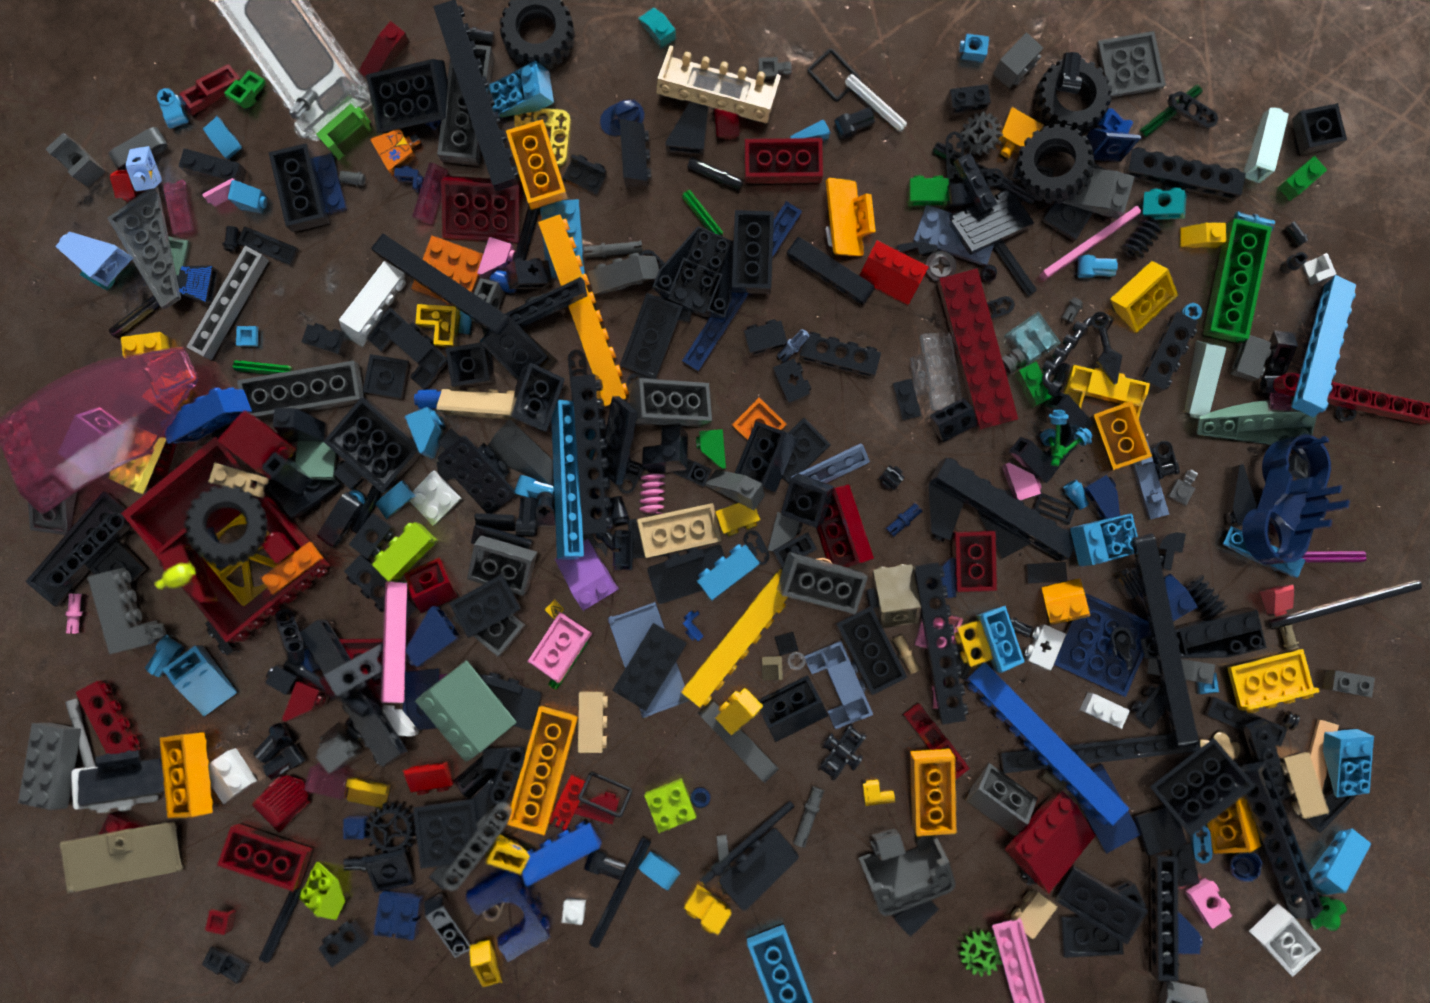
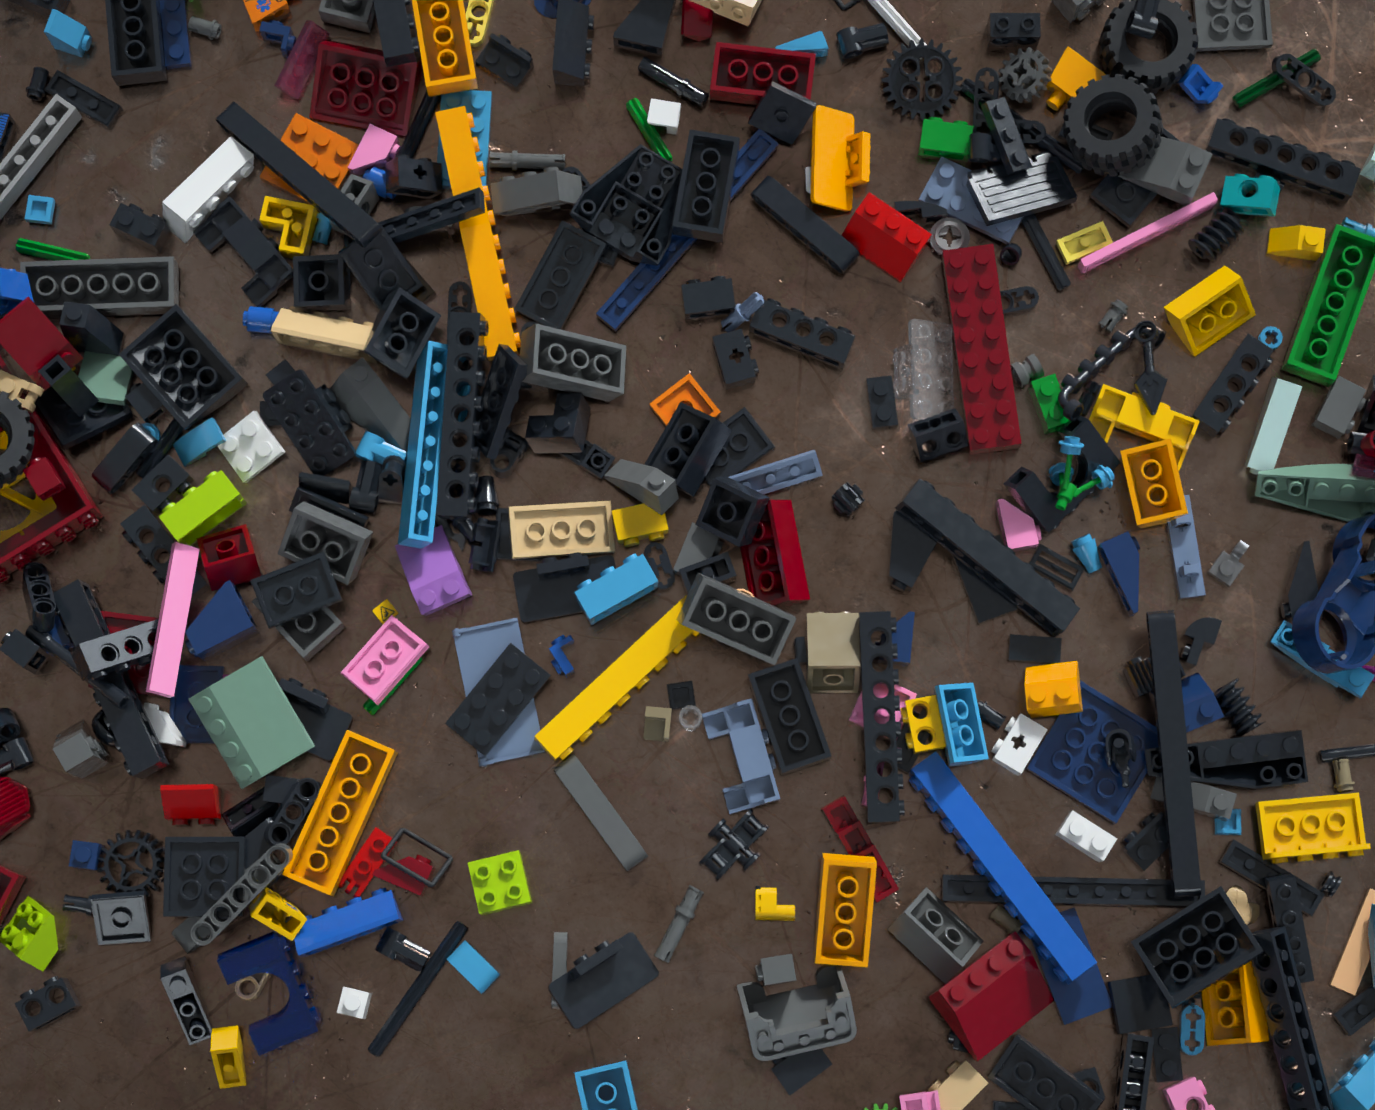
camera: 10 degrees right, 5 degrees down
bright pink piece [202,178,234,206] -> none
orange plate [261,542,323,594] -> none
dark red slope [282,681,329,722] -> none
clear pink brick [304,763,352,800] -> none
yellow panel [346,777,391,809] -> none
black plate [363,354,409,399] -> none
dark blue piece [374,890,424,940] -> none
dark azure slope [405,407,446,459] -> none
tan brick [578,691,608,753] -> none
bright pink piece [639,474,665,514] -> none
yellow brick [684,884,731,935] -> none
dark blue plate [691,788,710,808] -> none
green slope [696,429,726,470] -> none
black bar [699,801,794,886] -> none
yellow brick [715,688,762,735] -> none
black slope [757,675,828,743] -> none
dark blue pin [885,503,923,538] -> none
tan pin [891,634,921,674] -> none
dark red brick [952,530,997,592] -> none
clear light blue piece [1004,311,1061,366] -> none
dark azure slope [1070,513,1138,566] -> none
dark azure piece [1077,255,1118,278] -> none
dark blue slope [1086,128,1141,161] -> none
black piece [1150,441,1180,480] -> none
dark blue hair [1230,852,1263,882] -> none
coral slope [1260,585,1294,617] -> none
tan brick [1281,752,1329,818] -> none
none -> white panel [647,99,681,135]
none -> black plate [748,81,817,145]
none -> black gear [881,38,963,121]
none -> light yellow plate [1056,221,1113,265]

